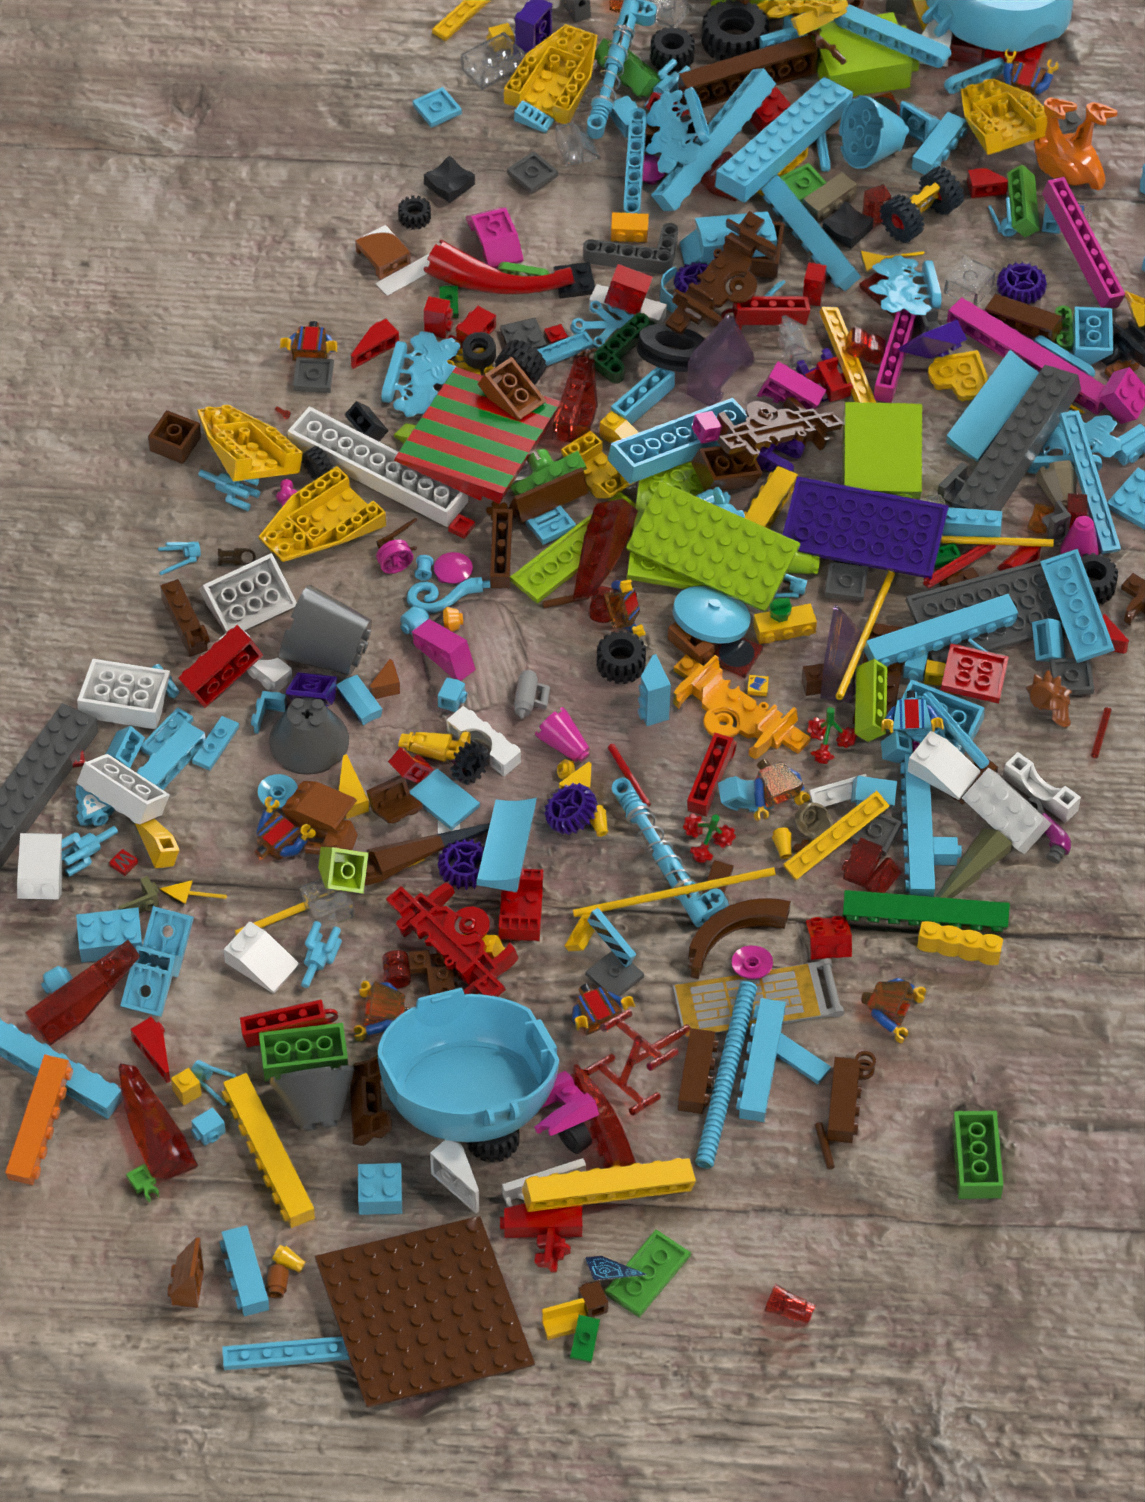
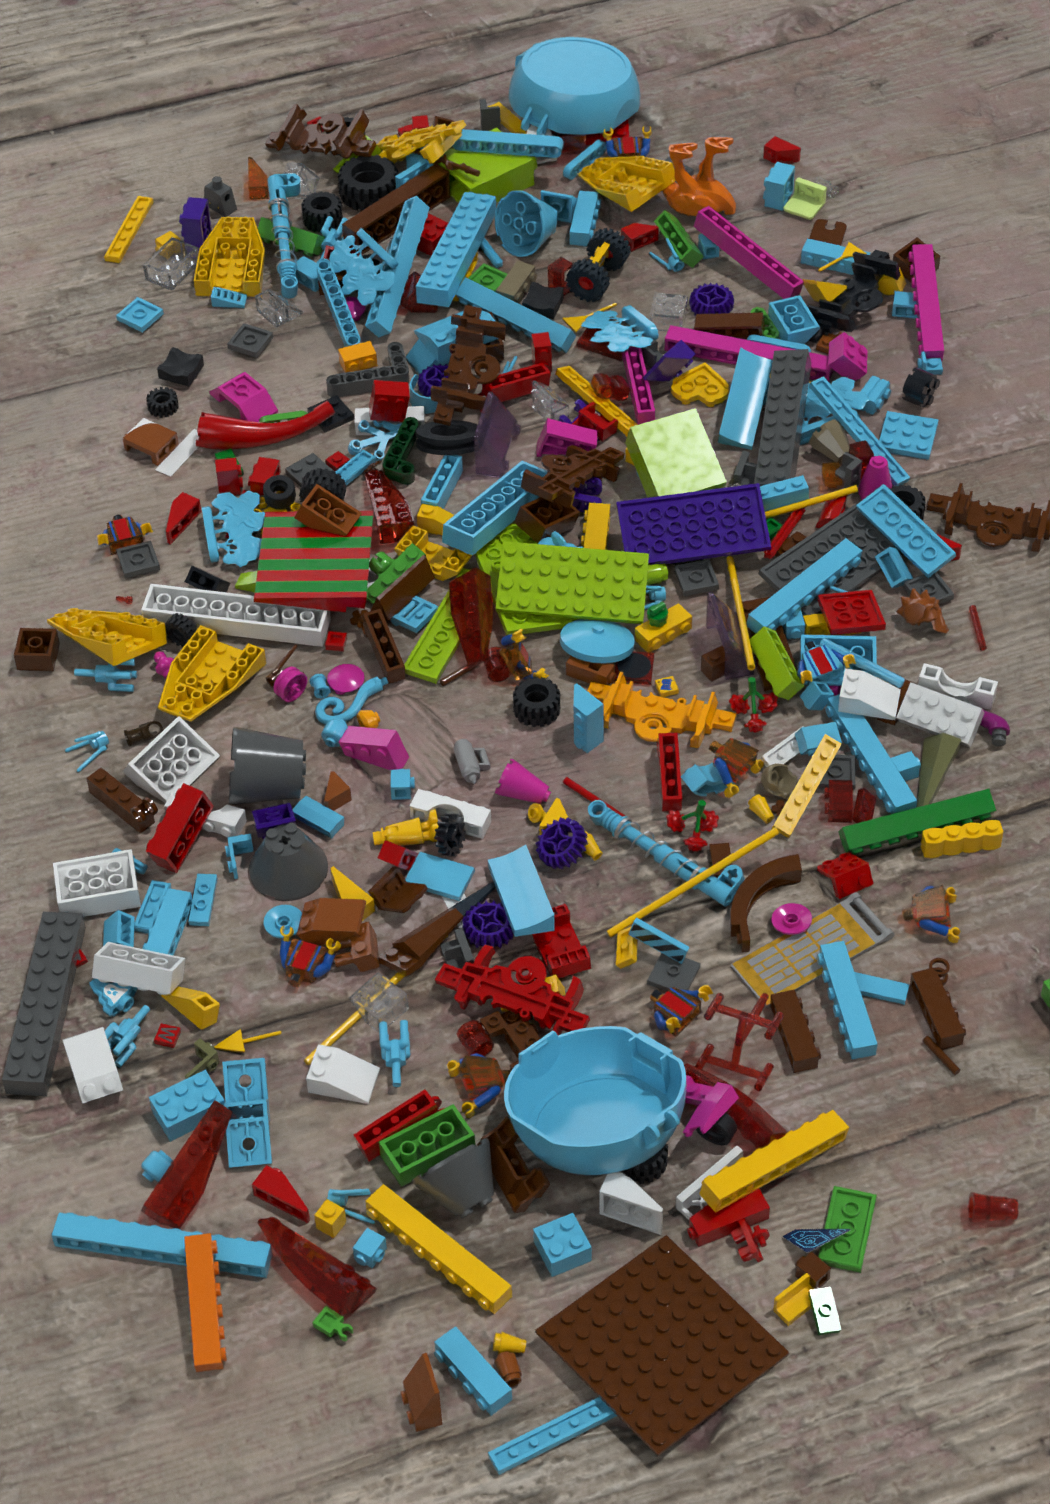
camera: 20 degrees left, 5 degrees down
lime slope [318,847,368,894] -> none
dark pink brick [692,411,722,444] -> none
medium azure piece [695,981,757,1169] -> none
none -> dark grey panel [440,928,474,969]

